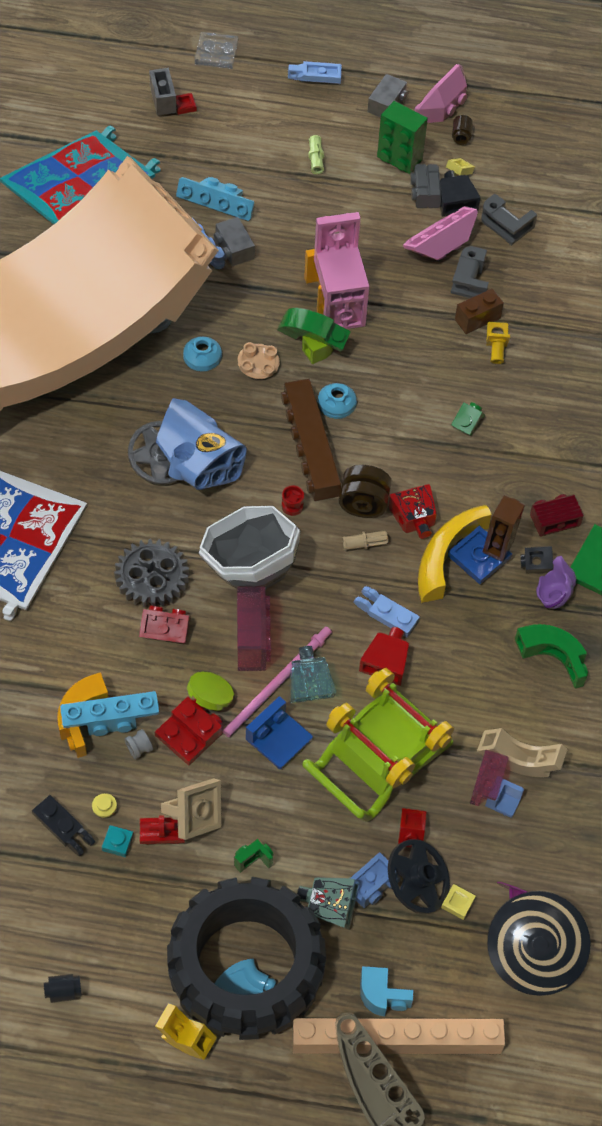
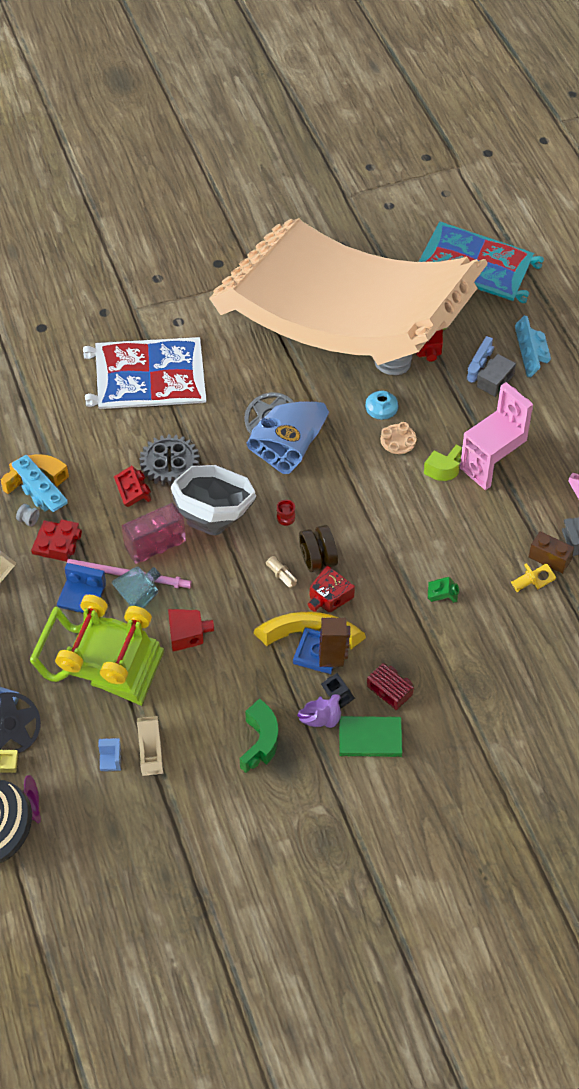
camera: 65 degrees right, 5 degrees down
lime tile [187,671,234,711] -> none
green arch [277,308,351,352] -> none
reddish brown brick [281,379,341,501] -> none
medium azure piece [317,383,356,419] -> none
light blue hinge [354,586,420,637] -> none
red bracket [398,808,426,848] -> none
clear pink bracket [470,750,508,806] -> none

